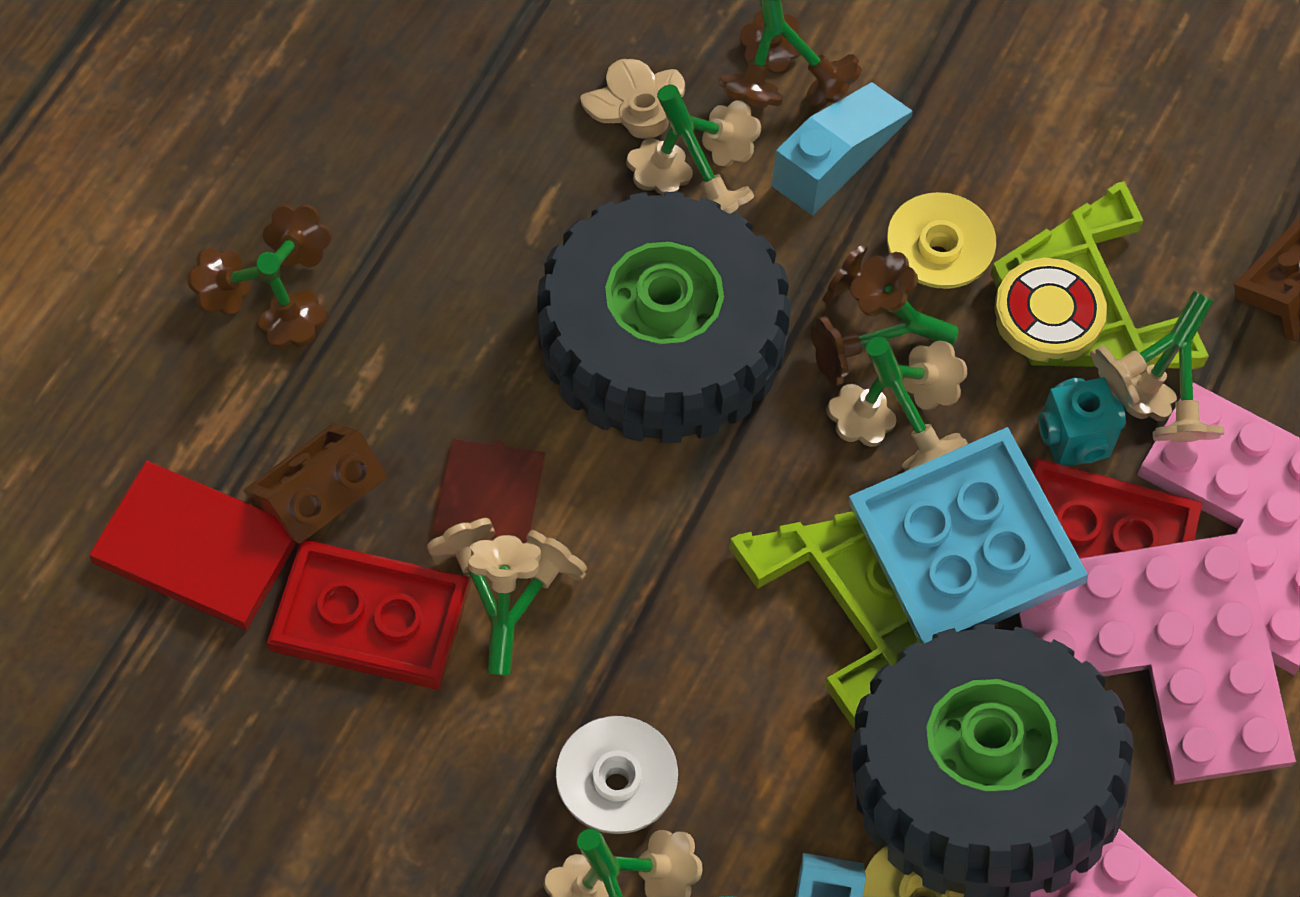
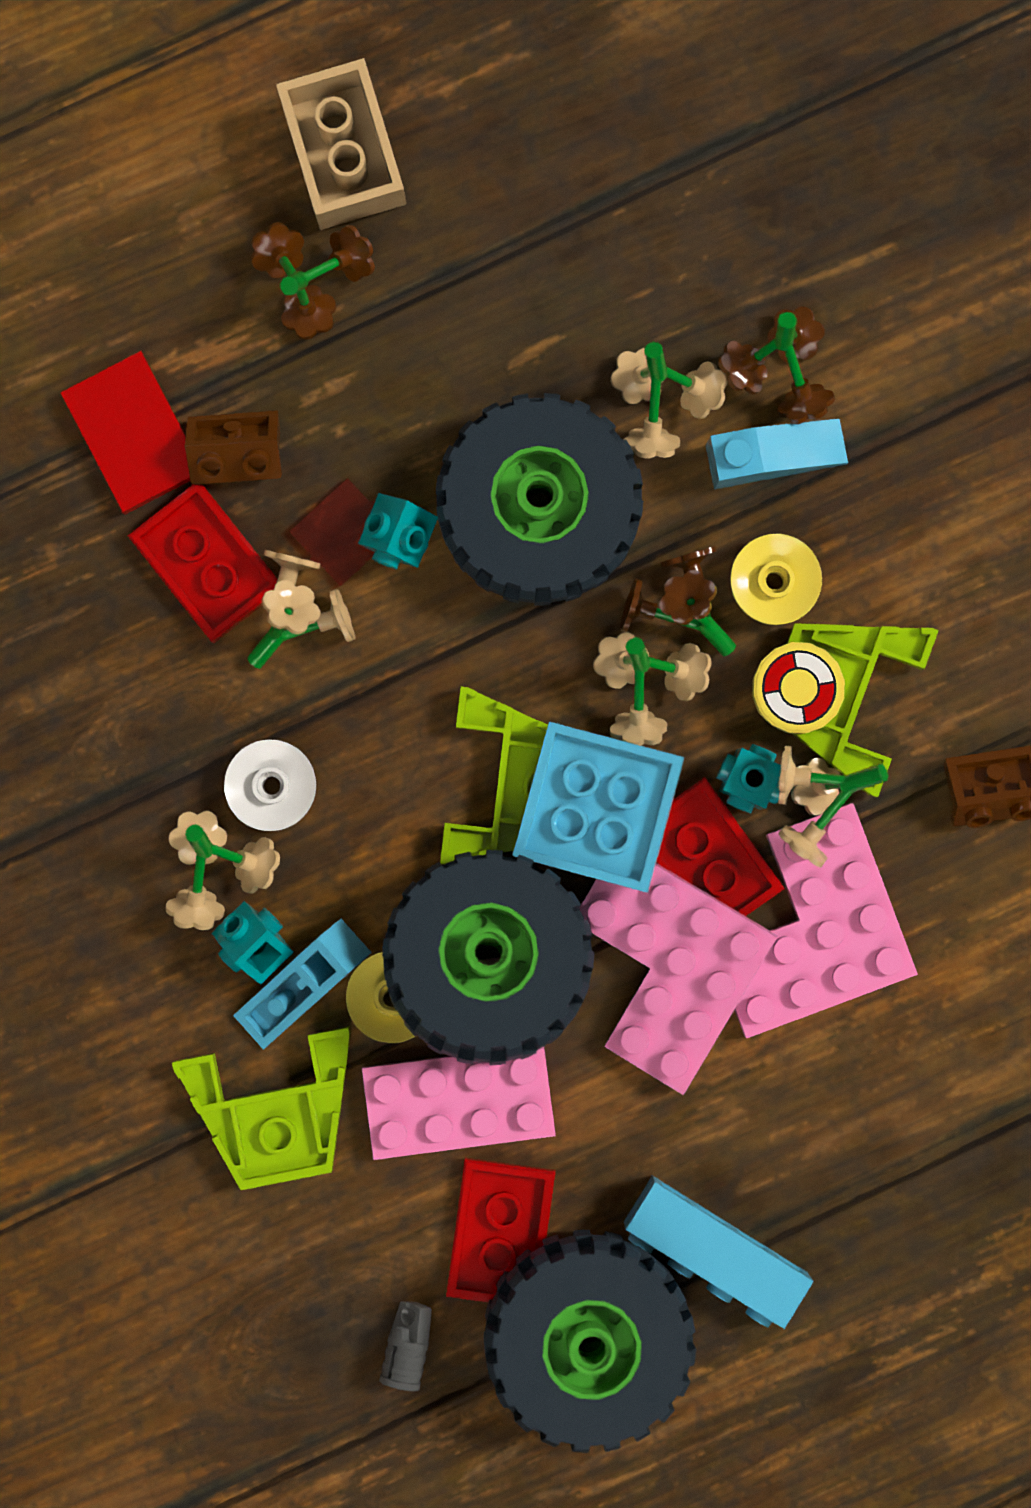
camera: 40 degrees right, 25 degrees up
tan plate [580,59,685,139] -> none
none -> tan brick [276,58,406,230]
none -> teal brick [358,493,438,570]

